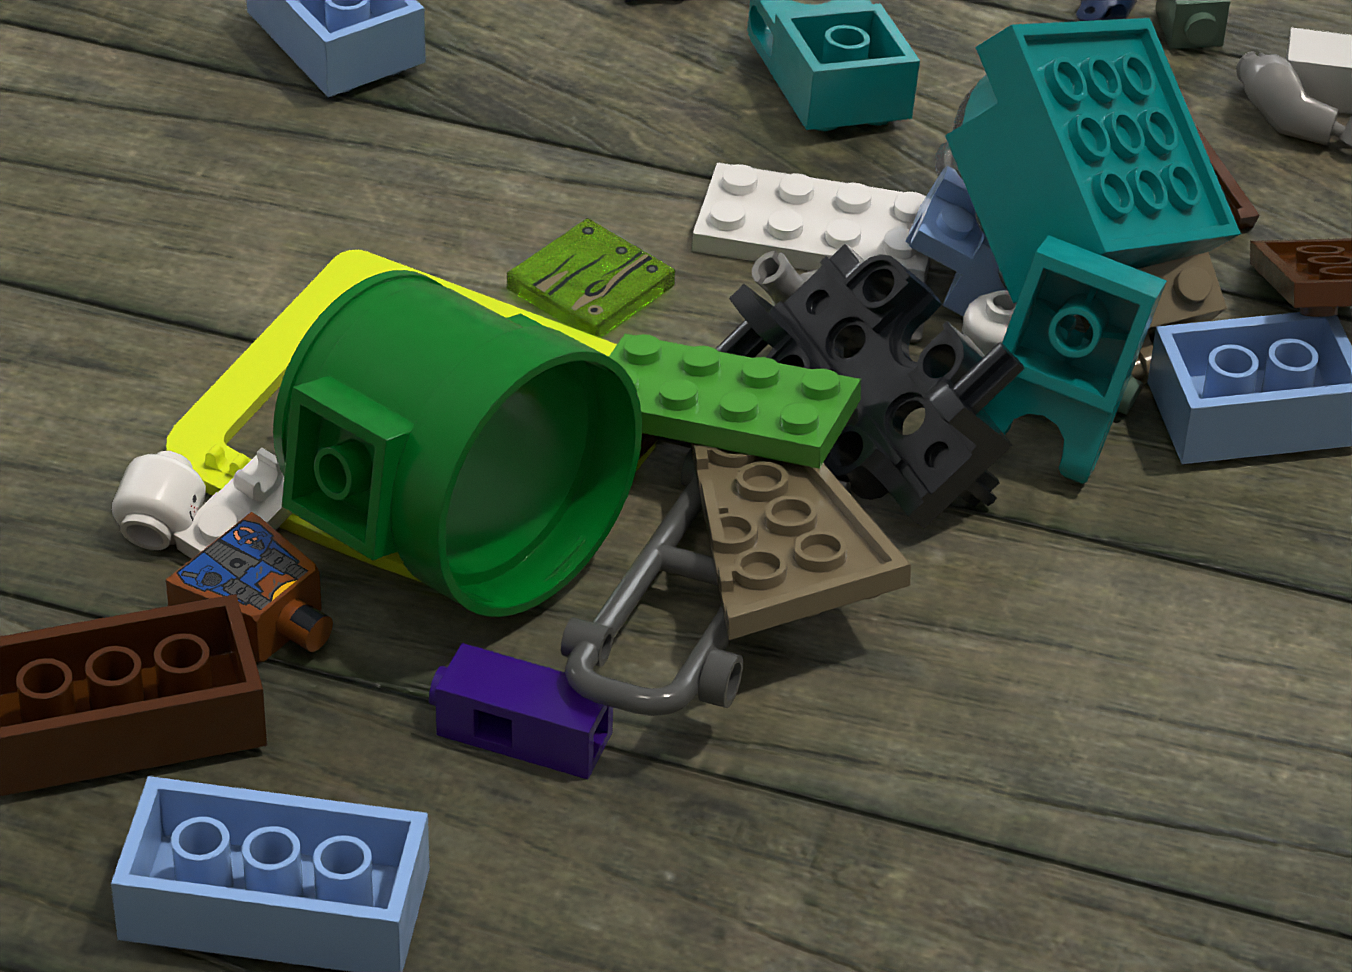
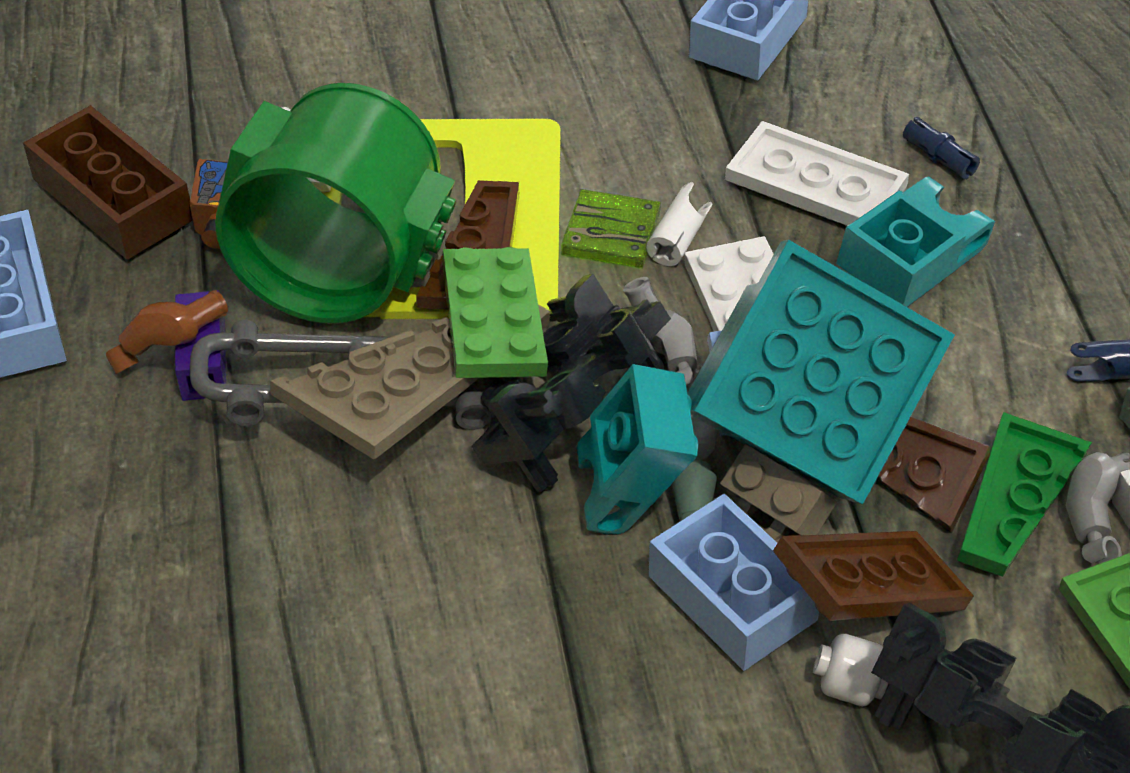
camera: 65 degrees right, 5 degrees up
none -> dark orange arm [106,290,228,374]
none -> white piece [646,182,712,266]
none -> white plate [725,121,909,226]
none -> green wing [957,412,1092,577]

